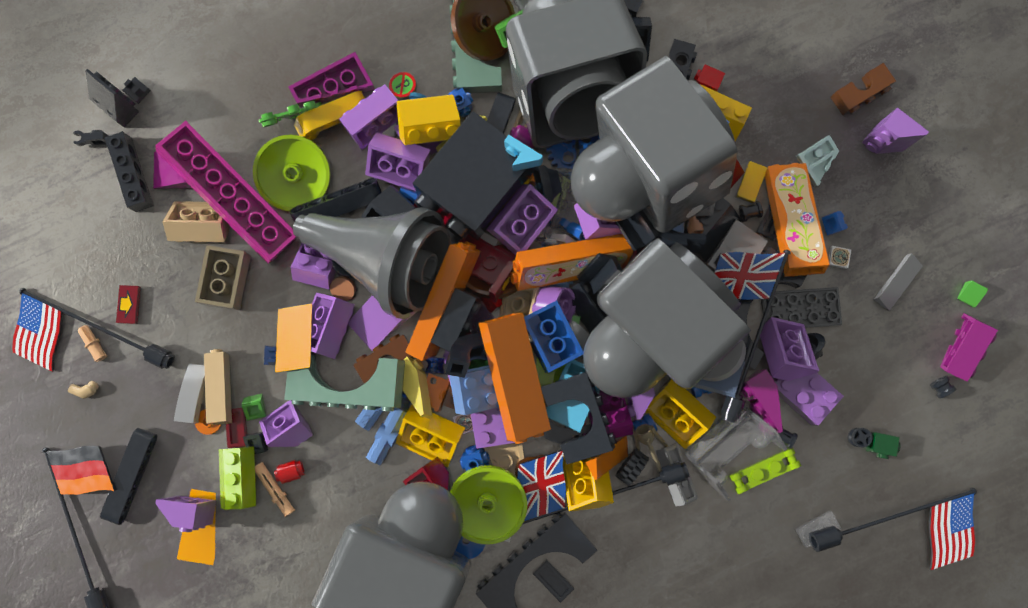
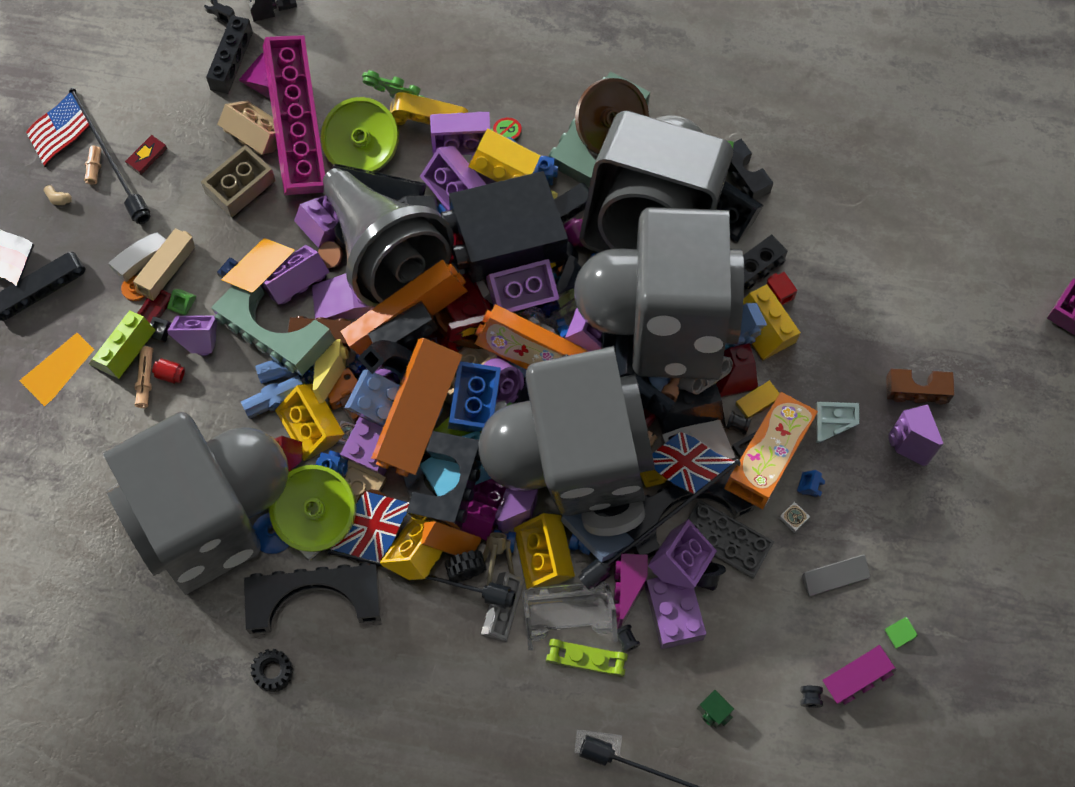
camera: 30 degrees right, 15 degrees down
medium lavender slope [155,496,216,532] -> none
magenta wedge [288,52,375,108] -> none
medium azure slope [504,135,543,171] -> none
black tile [533,559,574,603] -> none
black wheel [848,428,873,448] -> none

